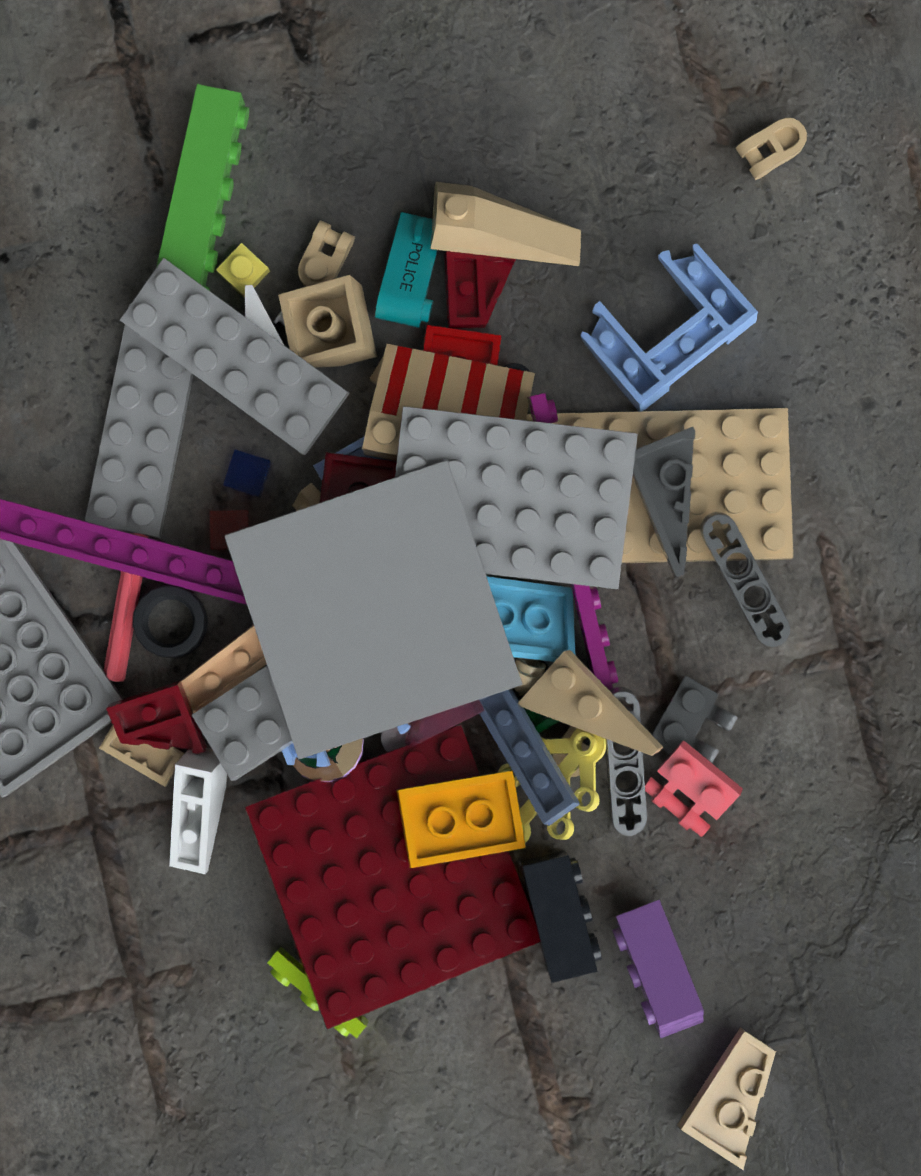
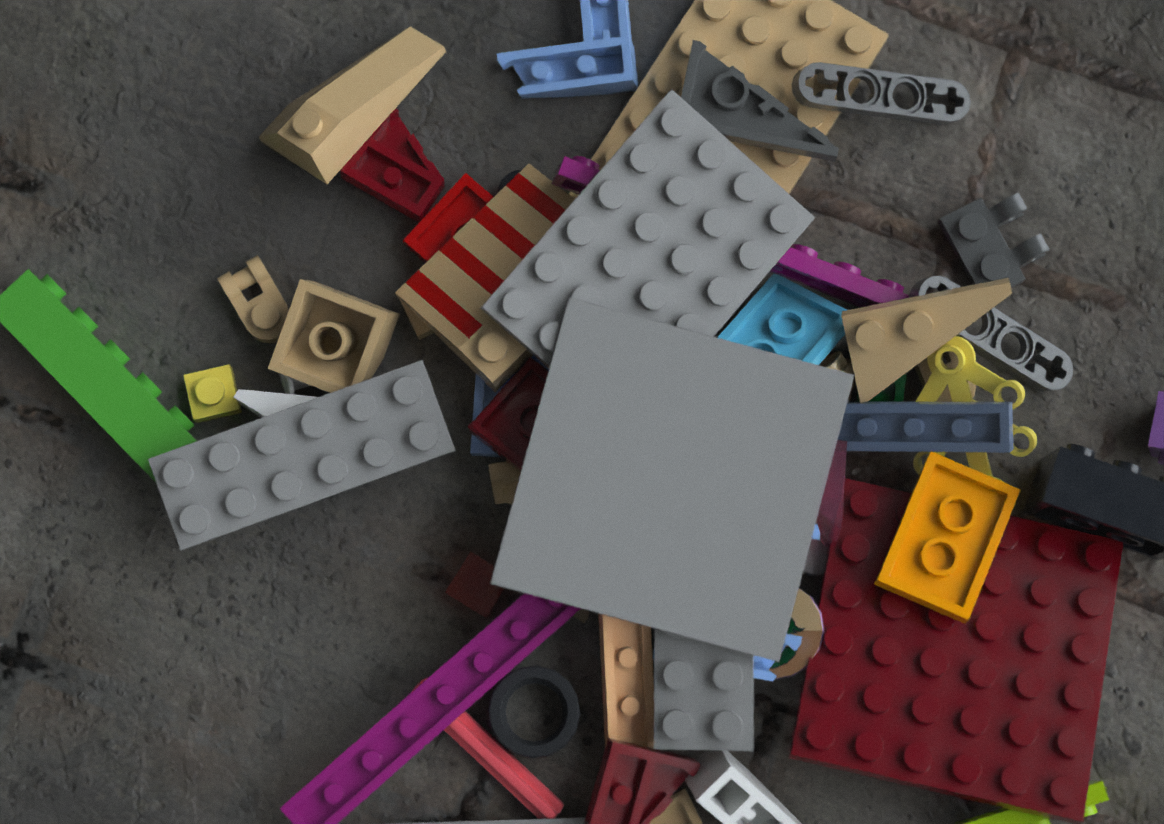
camera: 55 degrees left, 5 degrees down
light grey plate [85,304,194,539] -> none
clear blue plate [223,449,272,498] -> none
teal door [375,212,438,328] -> none
coral plate [645,740,743,837] -> none

